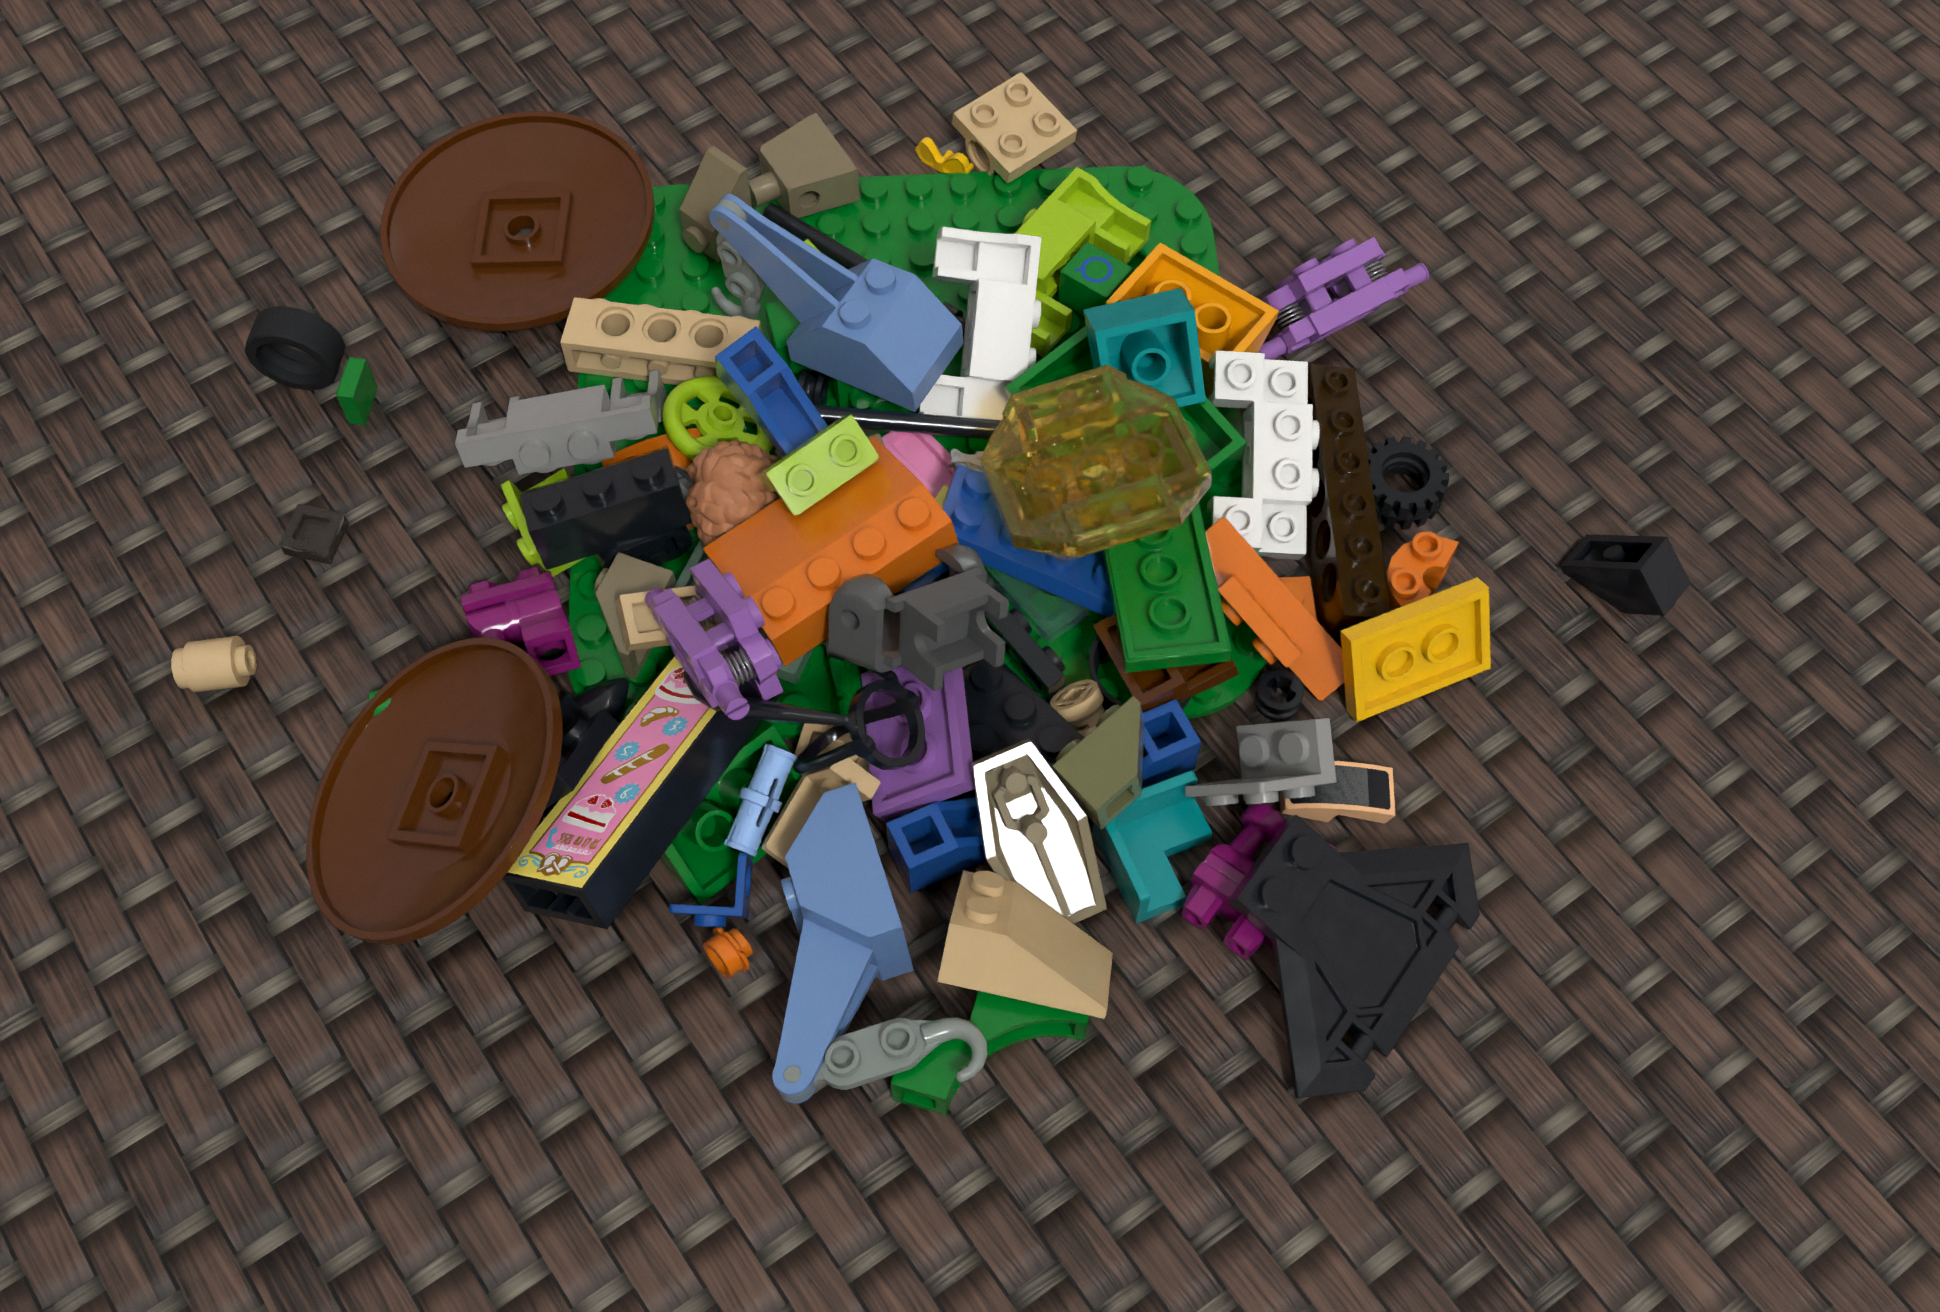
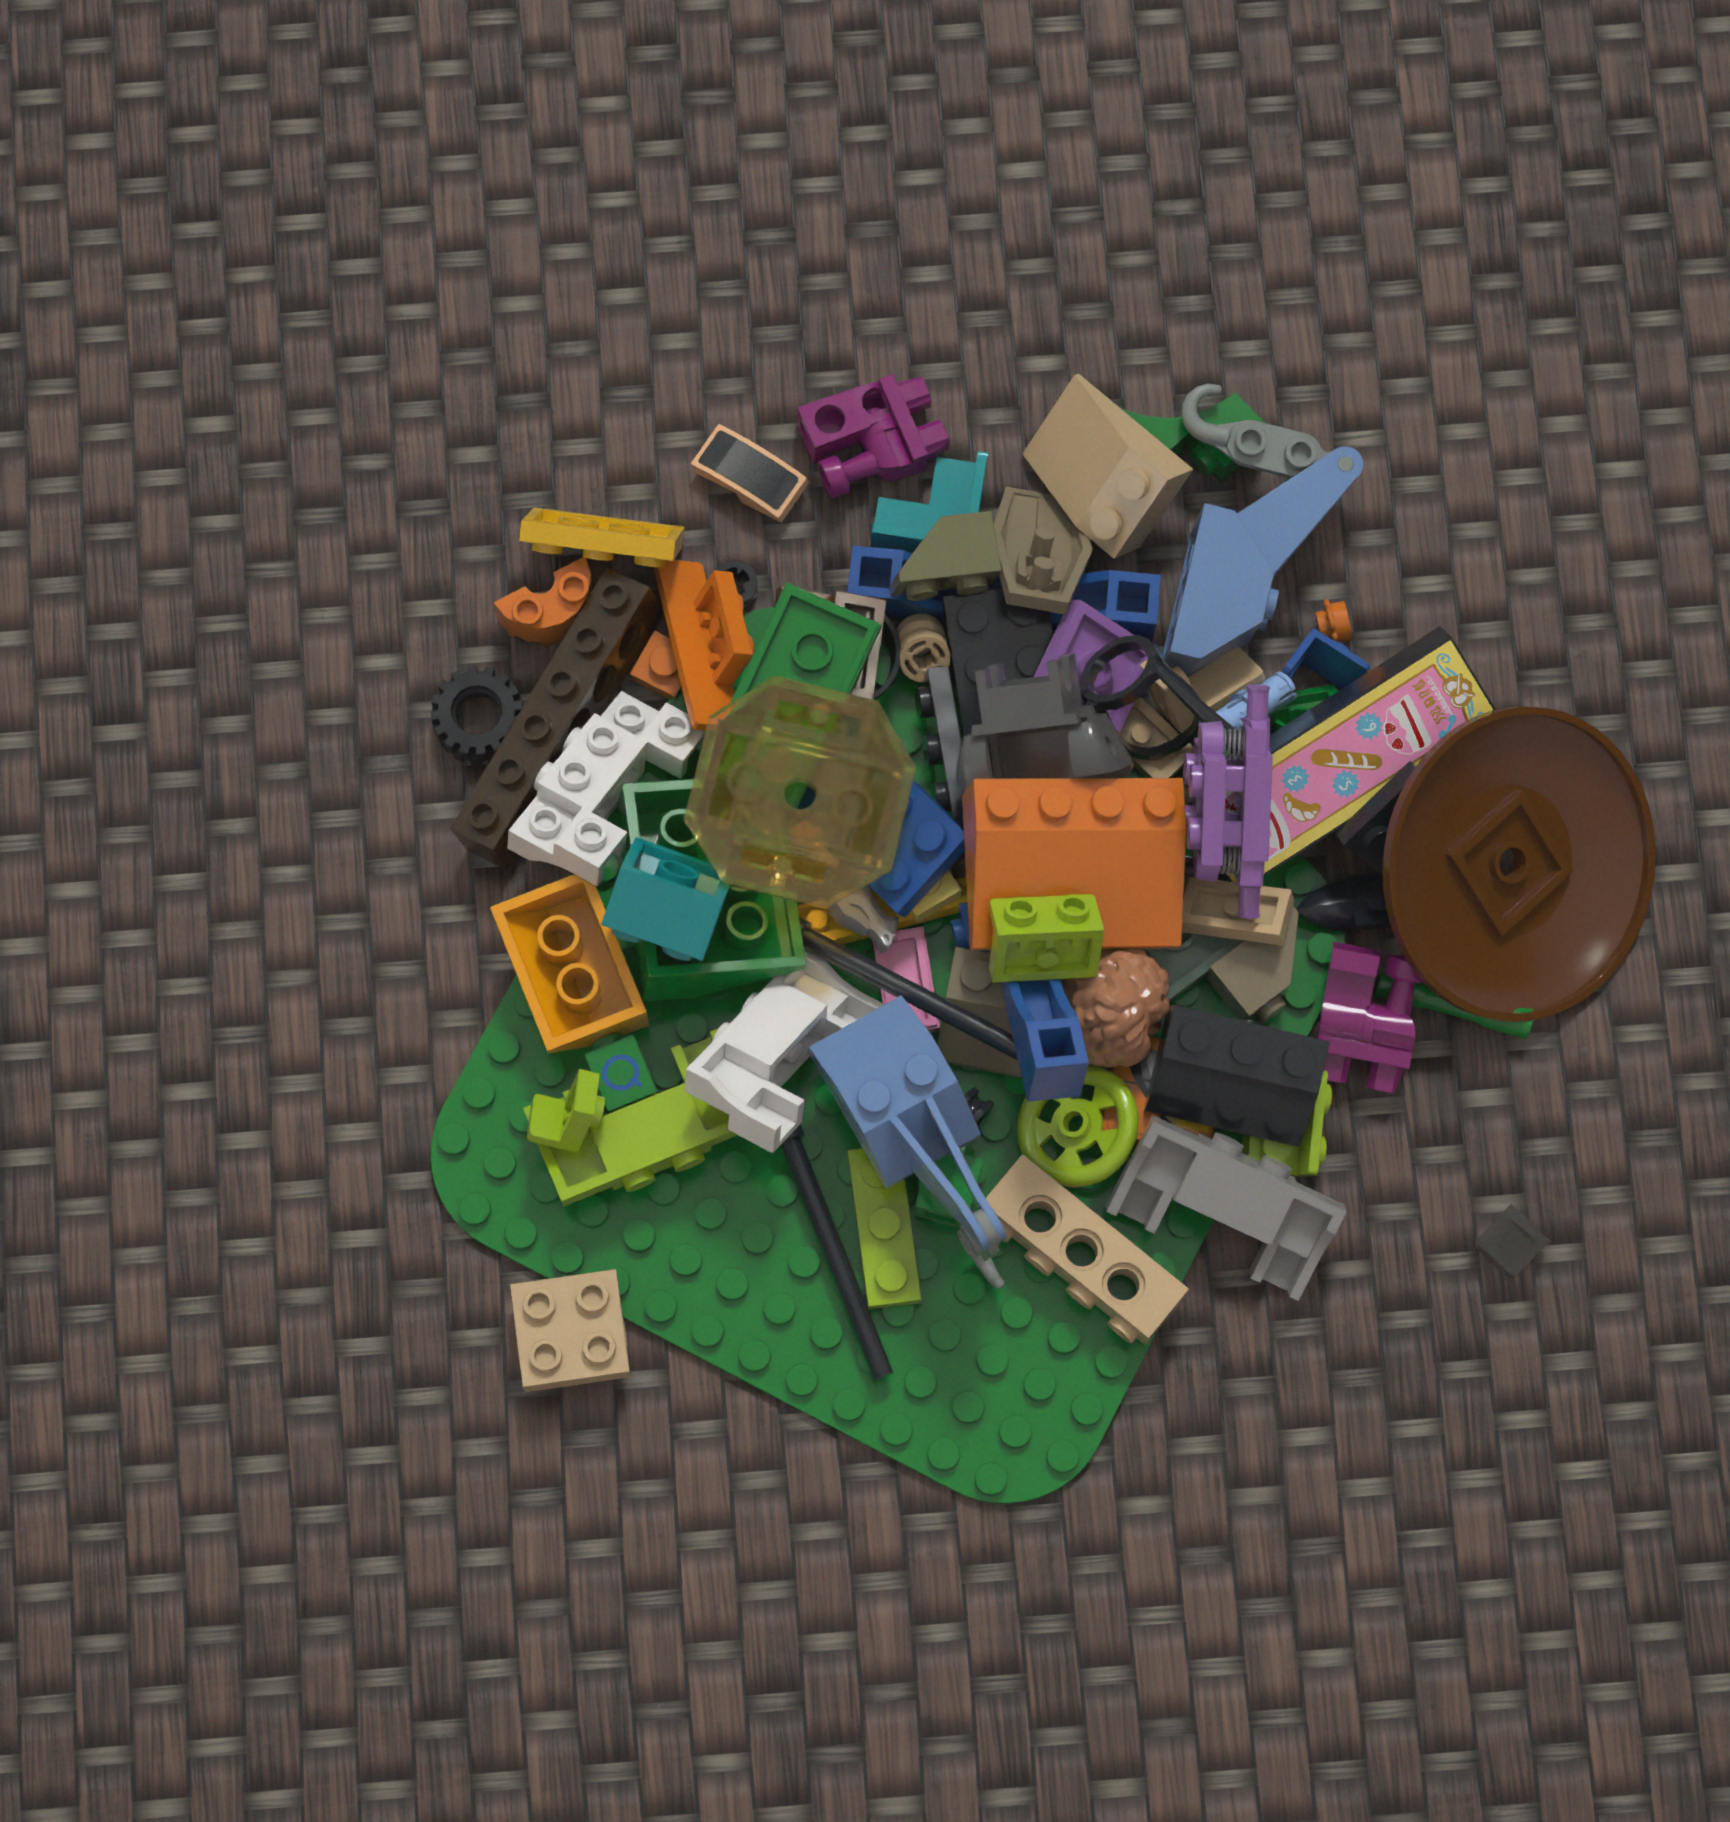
camera: 150 degrees left, 15 degrees up
tan brick [171,636,257,692] -> none
black tyre [245,306,346,390] -> none
green tile [336,357,378,425] -> none
reddish brown dish [380,111,655,331] -> none
dark tan slope [680,146,752,263] -> none
dark tan torso [749,113,860,218] -> none
yellow piece [915,137,974,174] -> none
light grey bracket [1185,718,1337,806] -> none
black plate [1228,815,1480,1098] -> none
medium lavender piece [1258,237,1429,360] -> none
black slope [1560,535,1691,616] -> none
none -> lime bracket [527,1069,605,1153]

